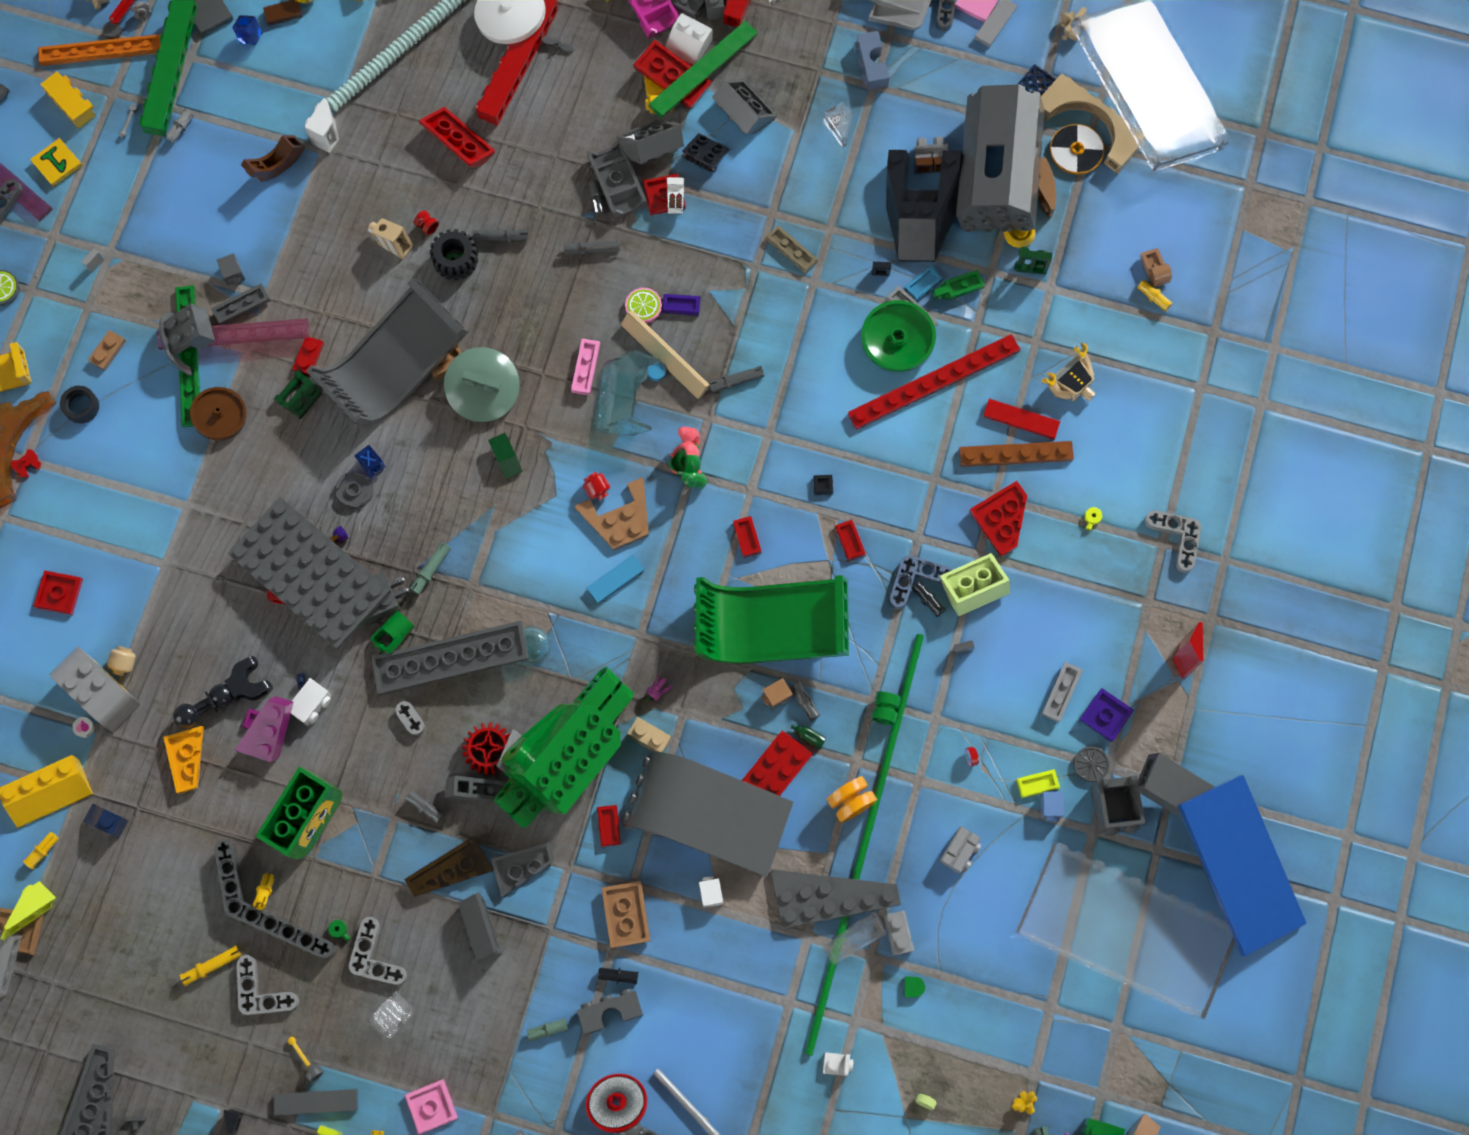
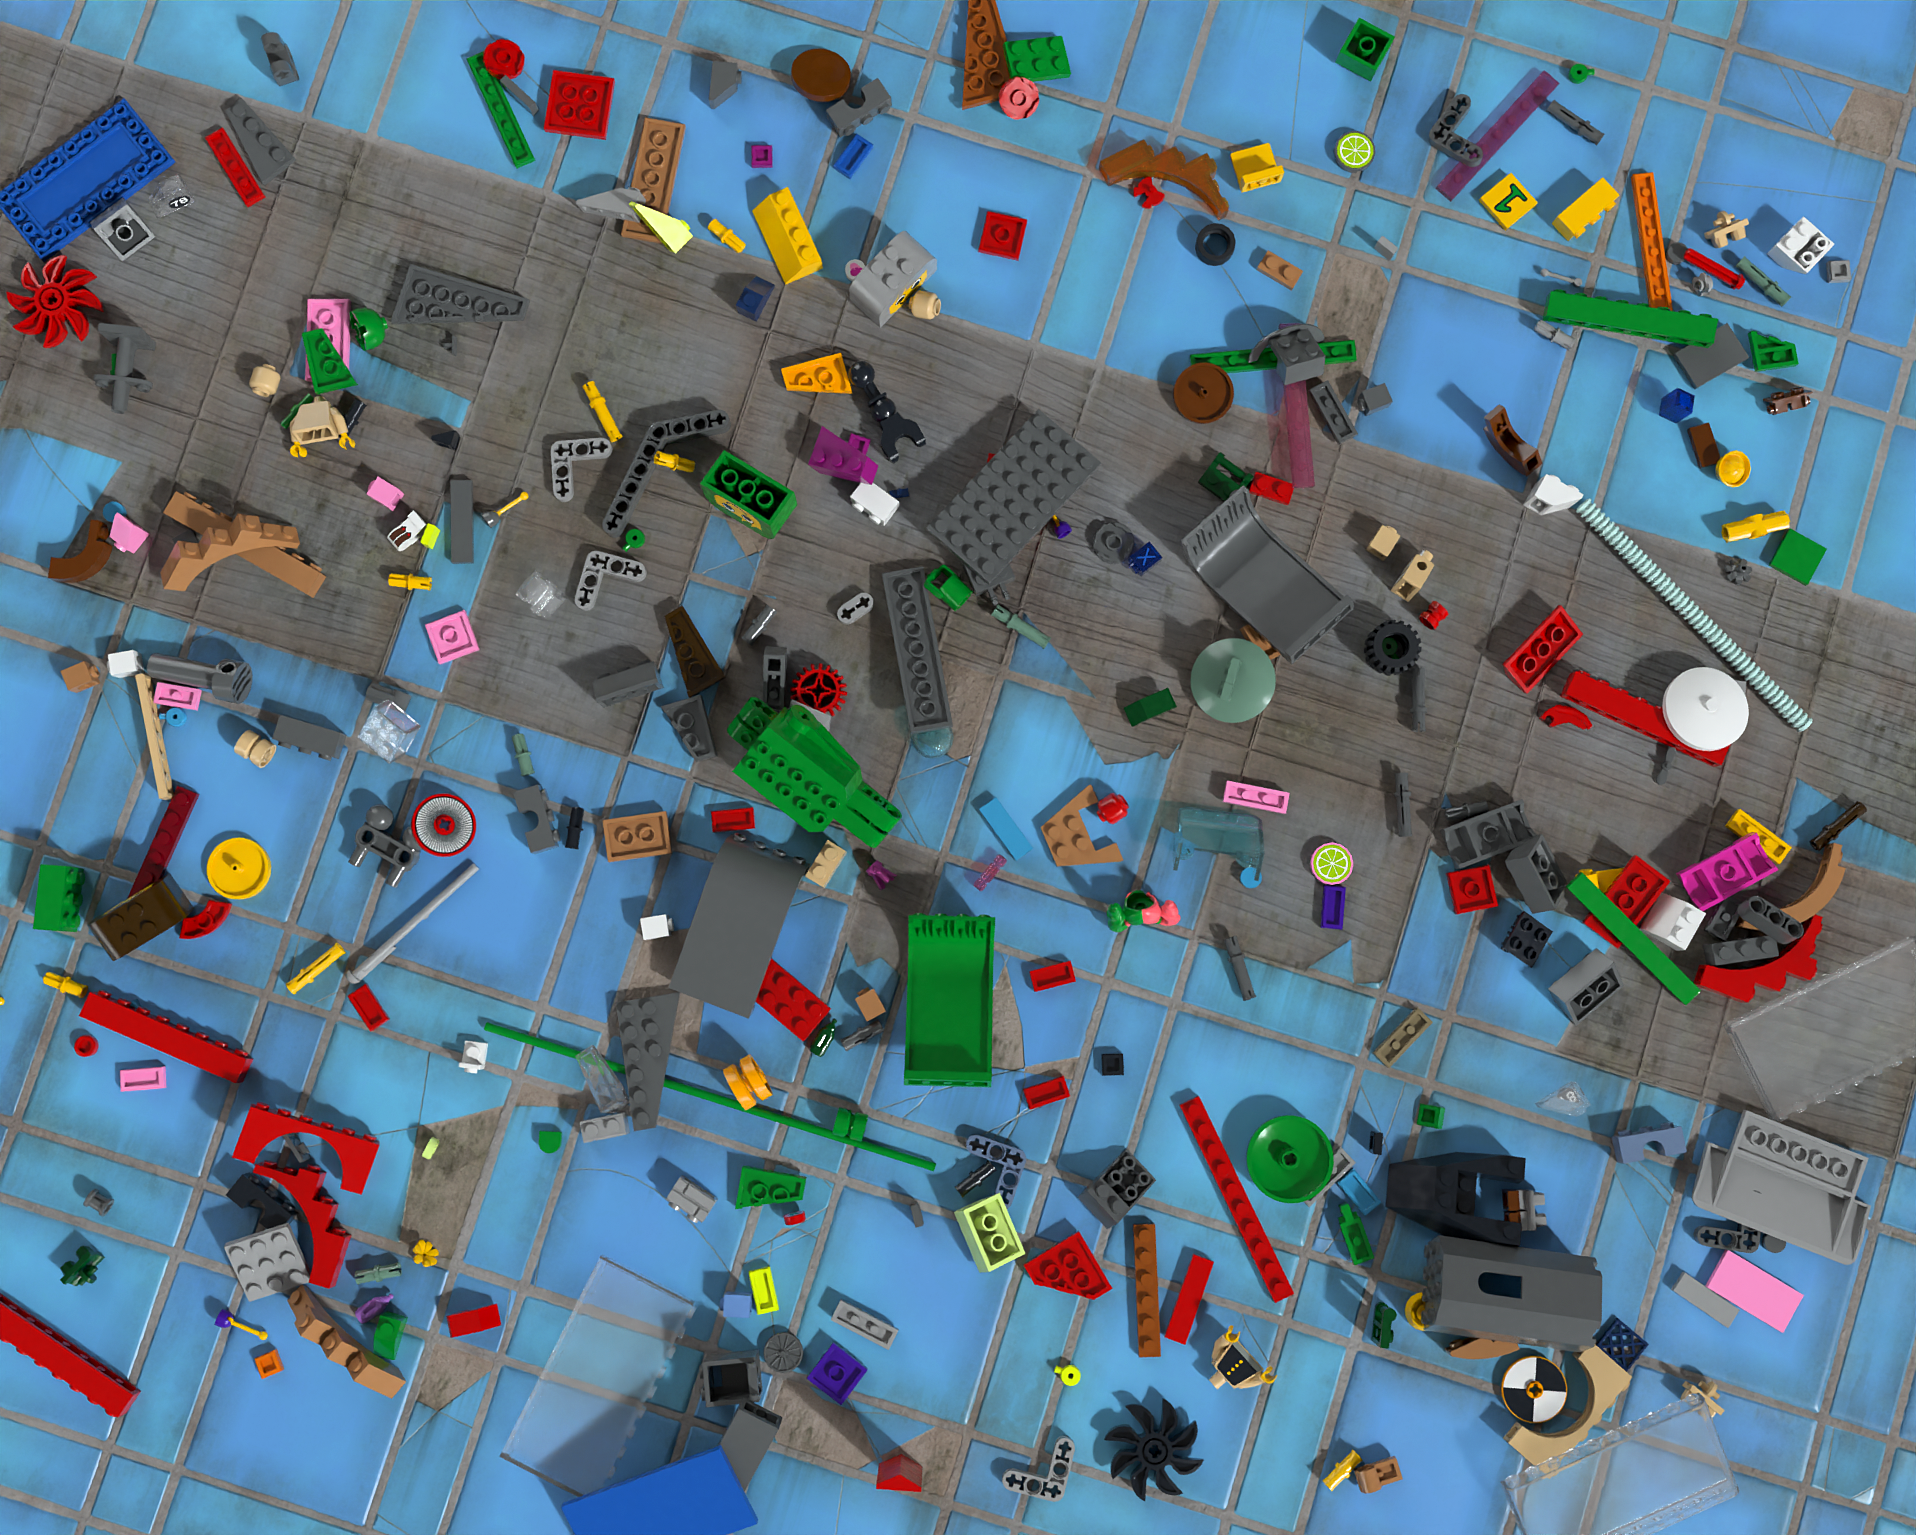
camera: 90 degrees right, 10 degrees up
tan tile [621,310,710,399] -> none
white leg [667,178,684,214] -> none
none -> red slope [446,1304,501,1338]
none -> green wing [735,1165,807,1209]
none -> clear pink axle [974,854,1007,891]
none -> dark grey slope [1077,1149,1156,1229]
none -> black piece [1104,1398,1204,1501]
none -> tan brick [1366,525,1400,561]
none -> green slope [1417,1103,1445,1129]
none -> red piece [1539,705,1592,730]

